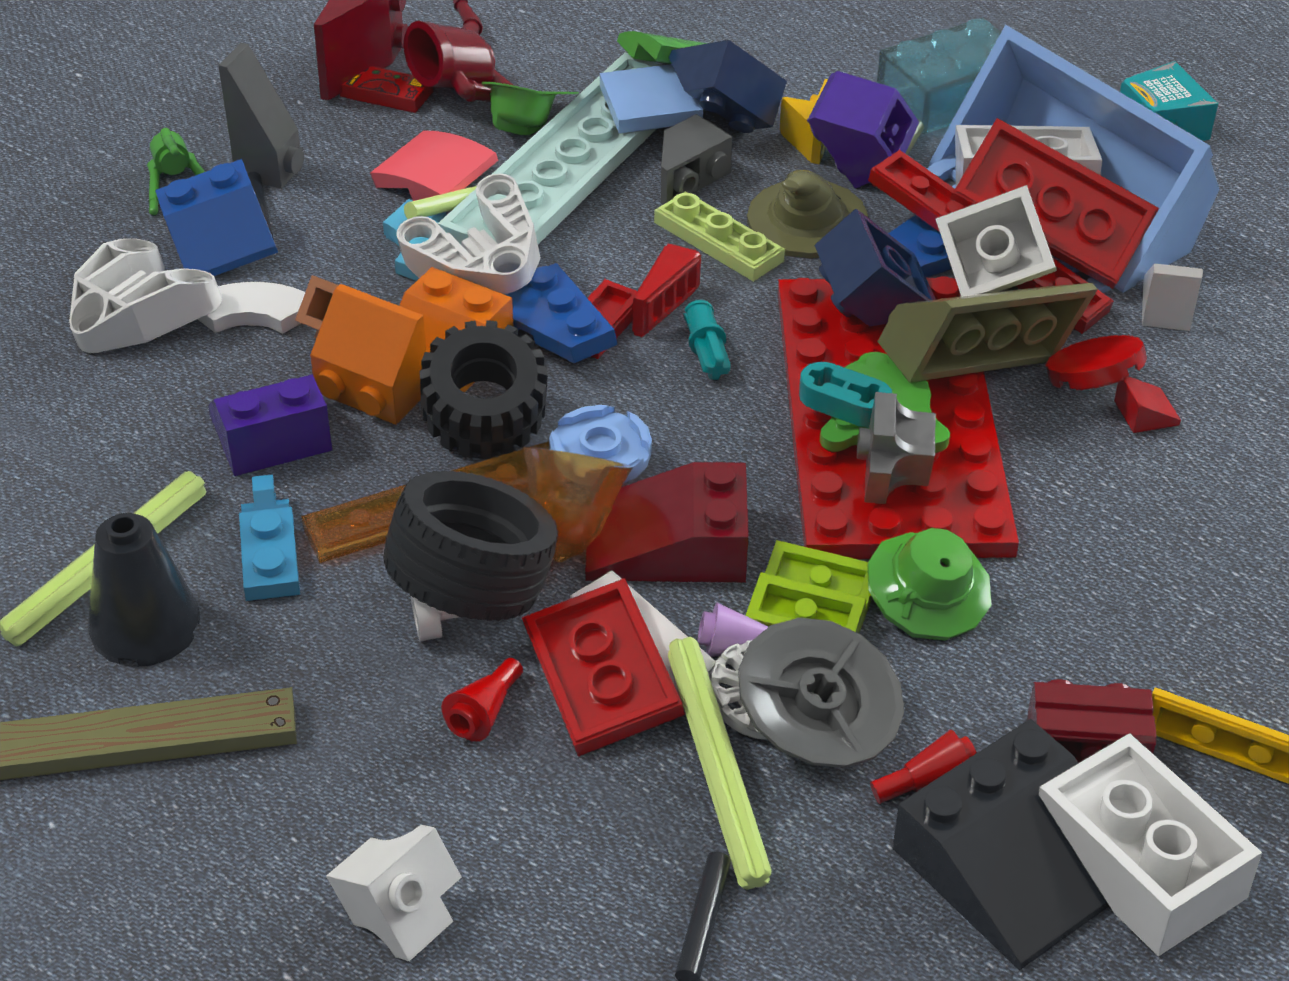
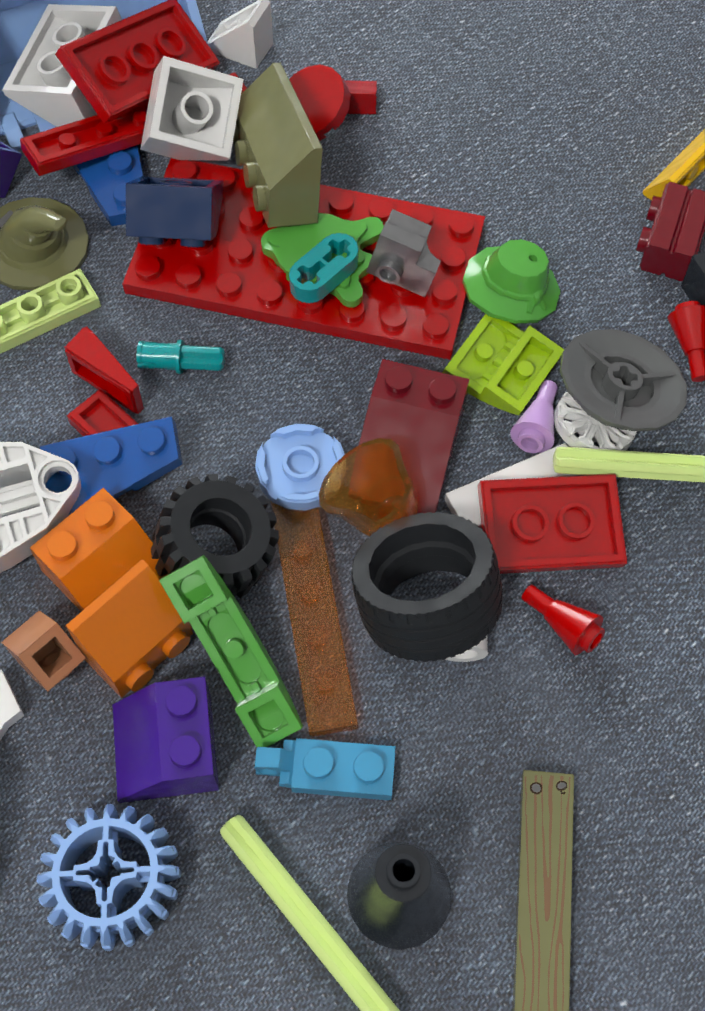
camera: 75 degrees left, 20 degrees up
none -> light blue gear [37,804,181,951]
none -> bright green slope [159,555,303,747]

